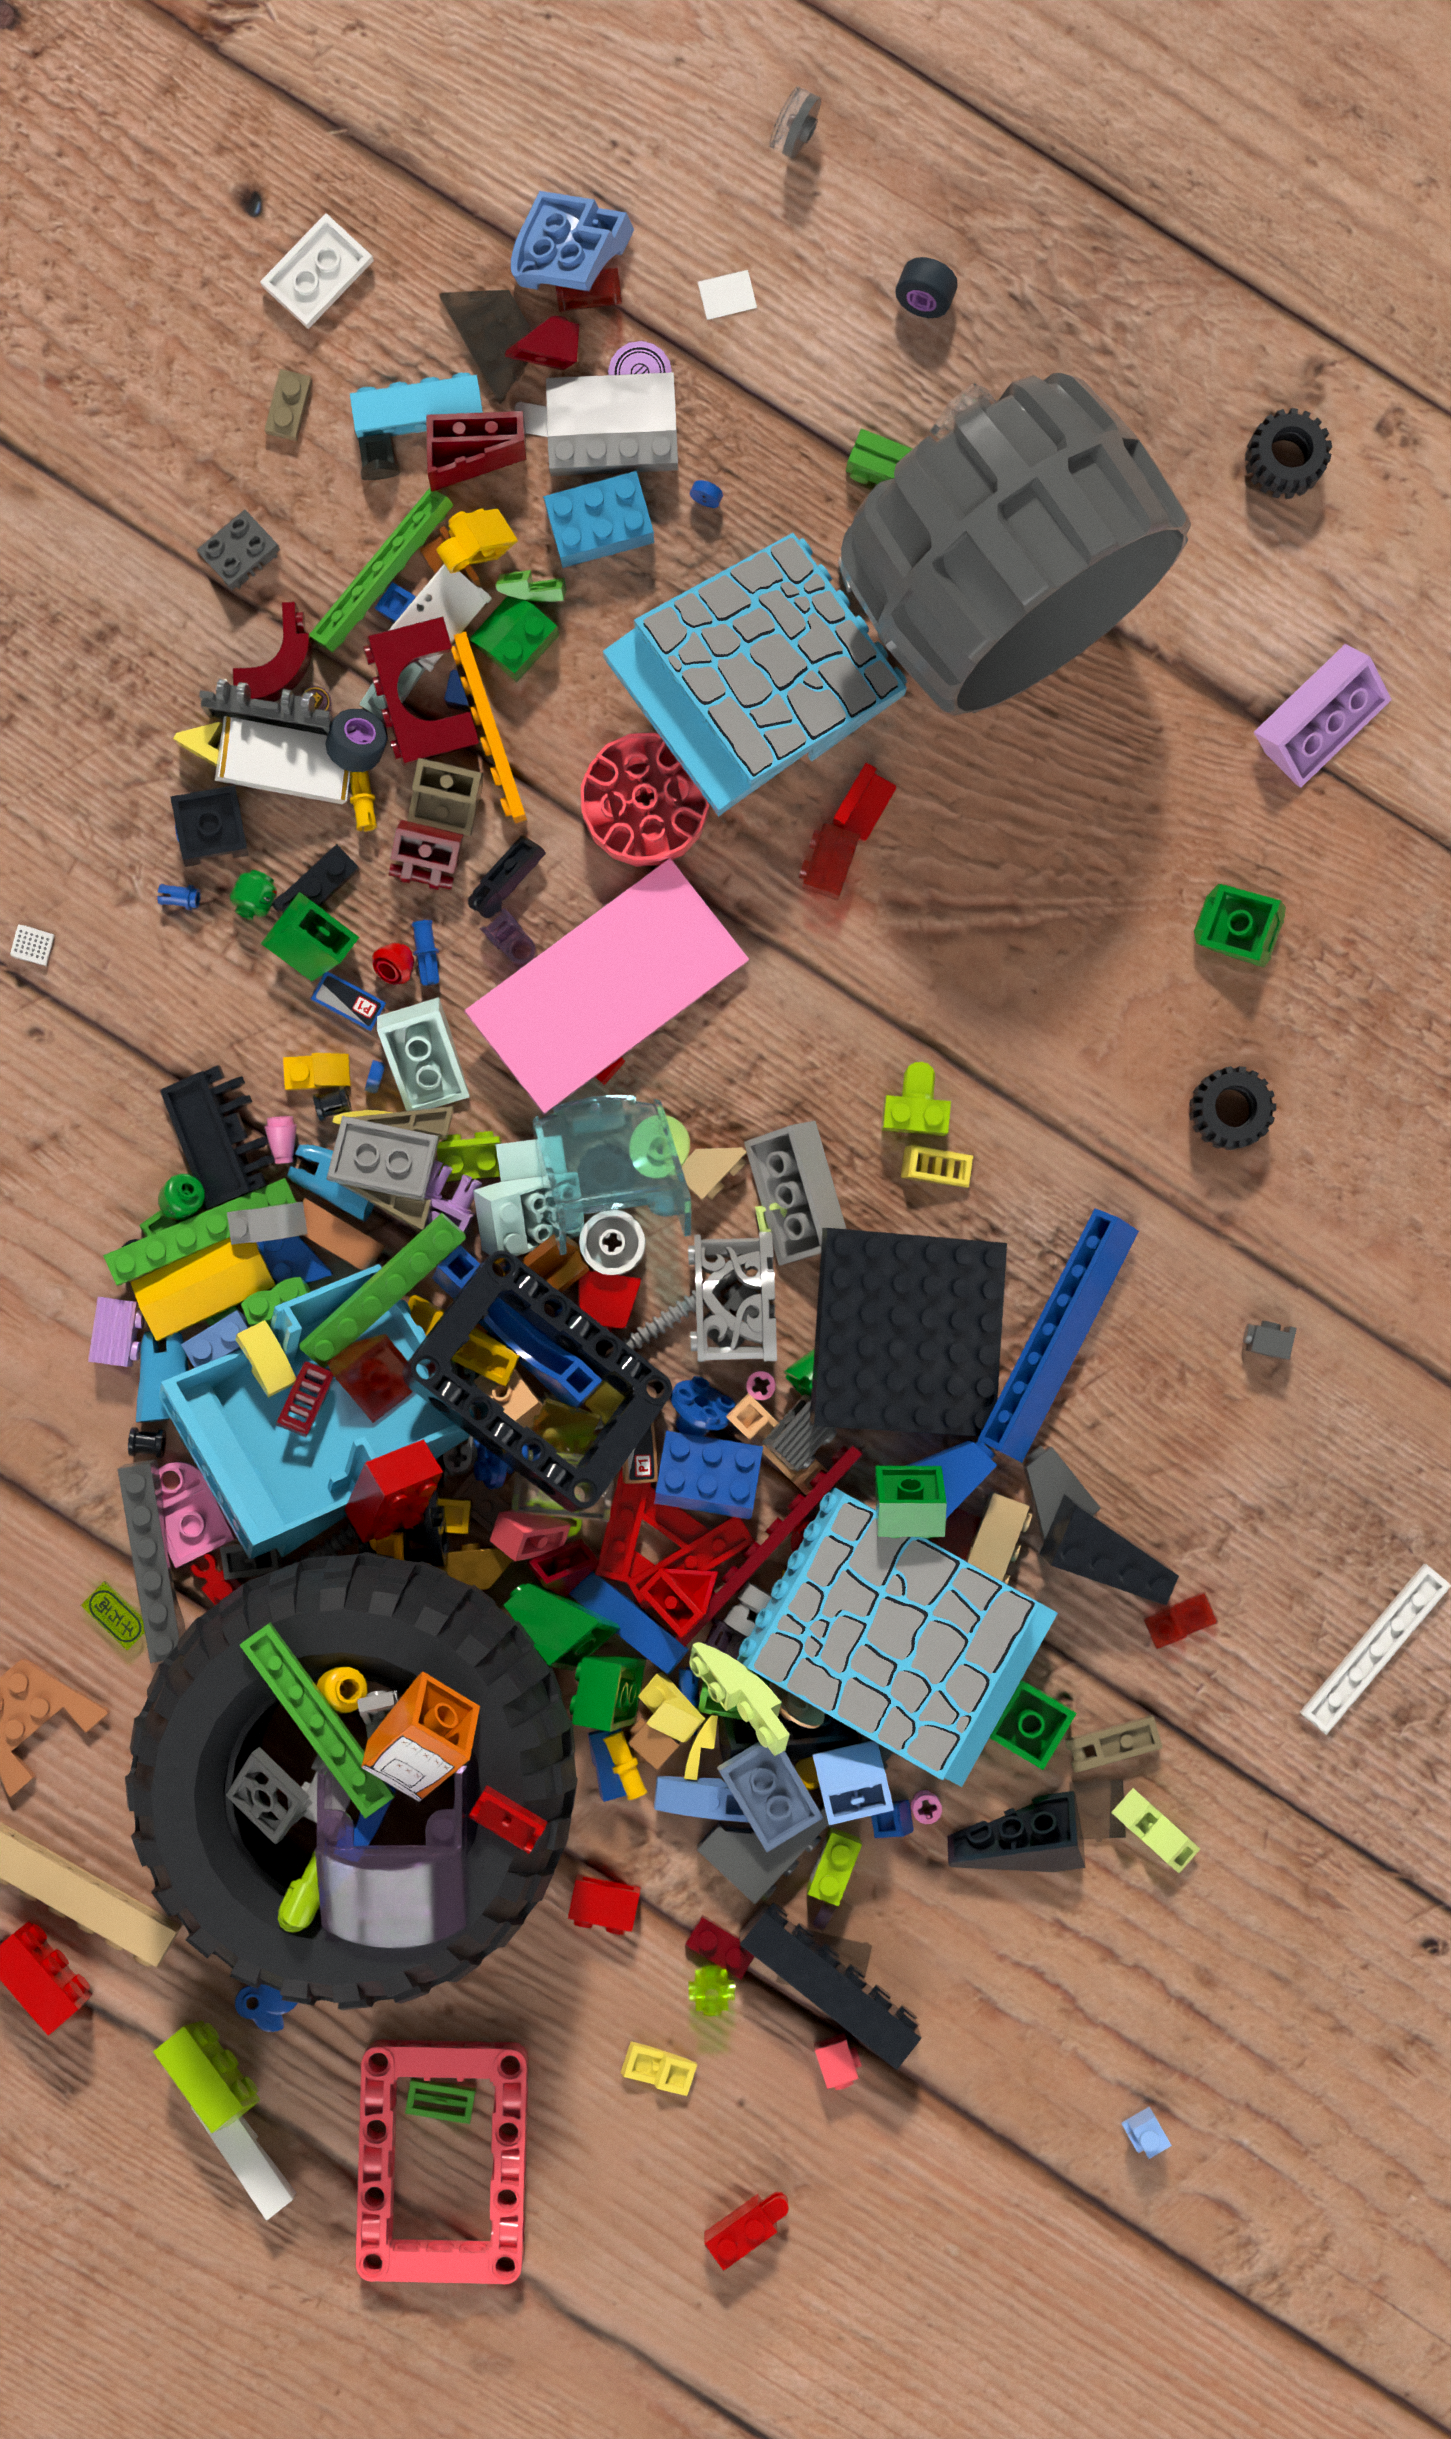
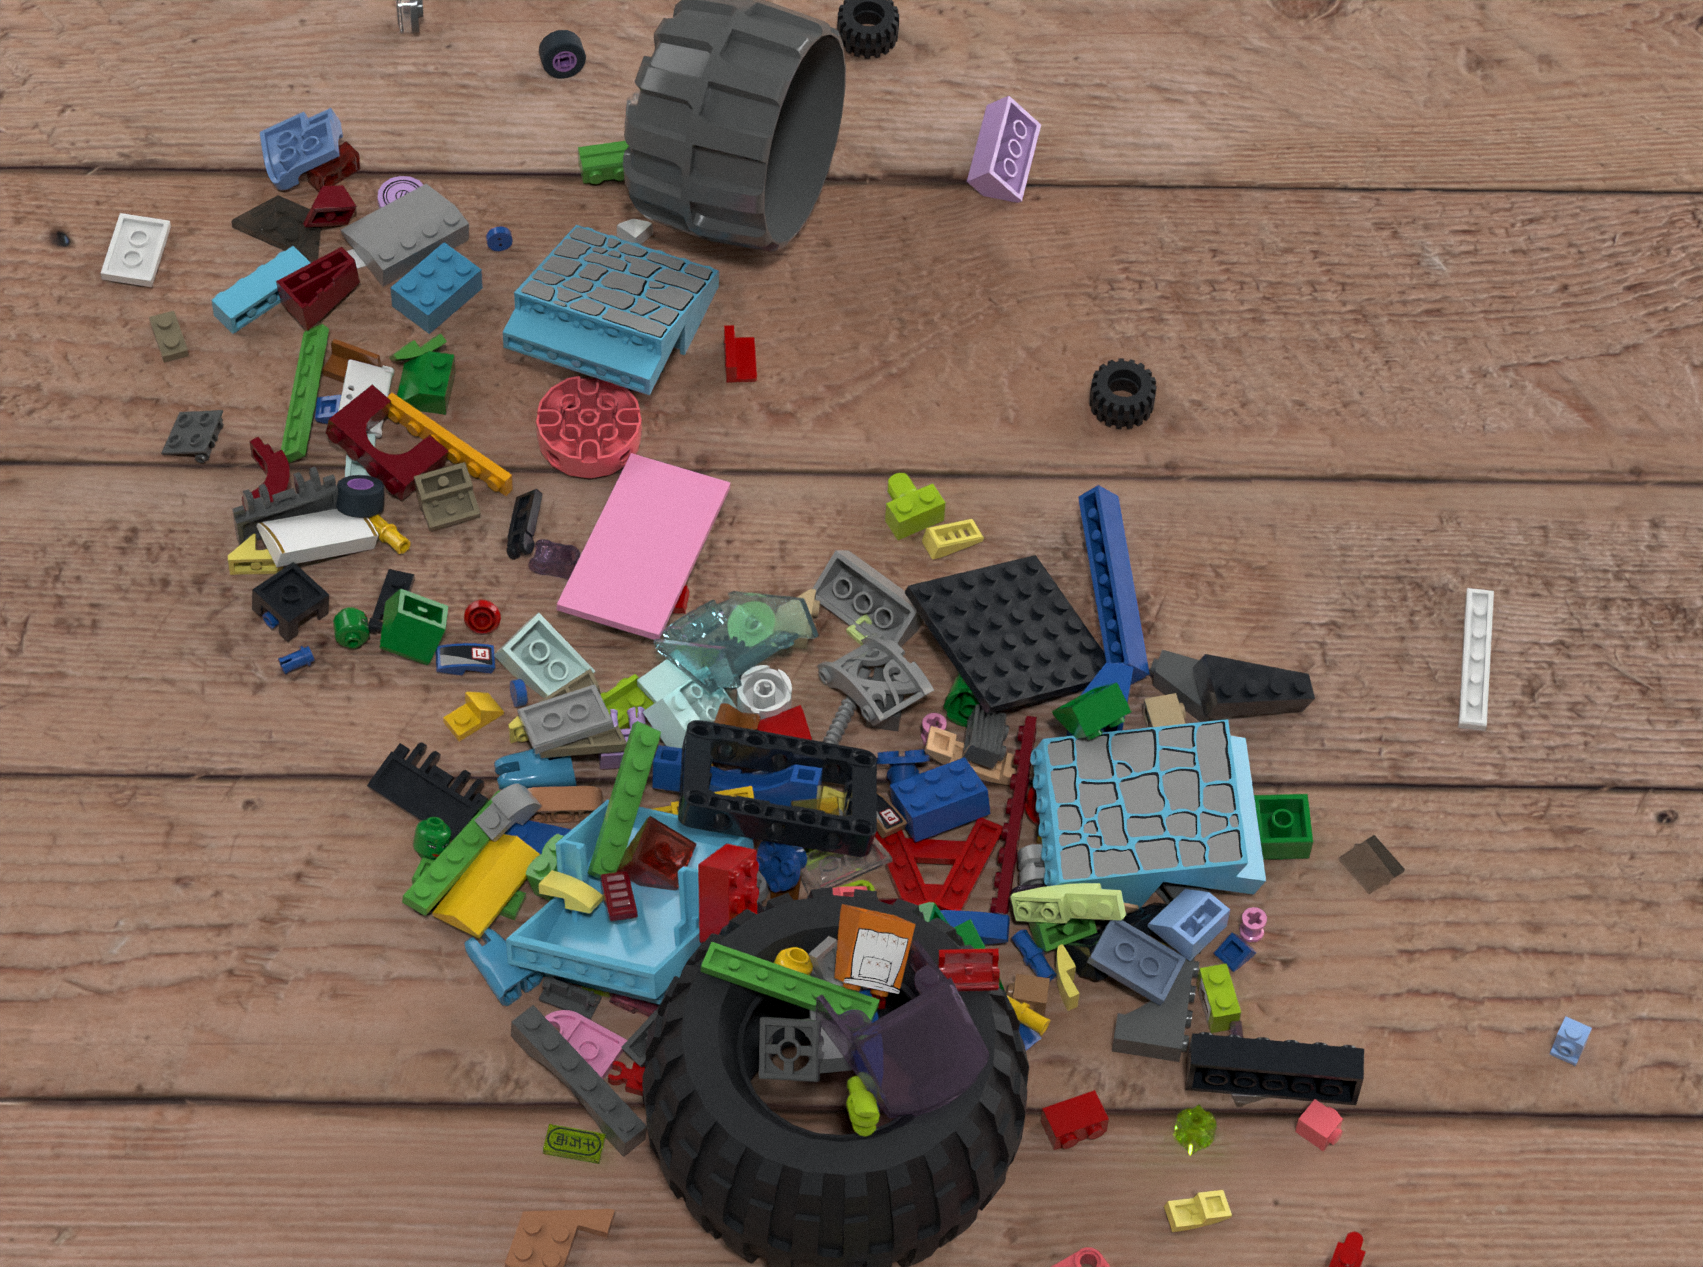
camera: 30 degrees left, 30 degrees down
white slope [10,924,55,966] -> none
lavender brick [88,1297,145,1367] -> none
black bush [128,1427,166,1458] -> none
medium blue brick [181,1311,251,1368] -> none
bright pink cone [264,1116,297,1164] -> none
black bush [313,1085,352,1122] -> none
pearl dark grey tile [358,433,400,481] -> none
dark red brick [388,820,464,890] -> none
blue axle [412,920,440,986] -> none
yellow hinge [436,508,518,573] -> none
dark blue slope [444,669,471,712] -> none
light yellow slope [638,1672,705,1743] -> none
red slope [639,1568,718,1638] -> none
medium blue slope [654,1776,749,1822] -> none
dark red plate [685,1914,755,1980] -> none
white sticker [698,270,757,320] -> none
clear red brick [798,823,860,900] -> none
black wedge [947,1791,1086,1872] -> none
dark tan plate [1065,1715,1163,1772] -> none
yellowish green brick [1111,1788,1200,1873] -> none
clear red slope [1143,1591,1218,1649] -> none
green slope [1194,884,1286,967] -> none
dark grey brick [1243,1321,1297,1360] -> none

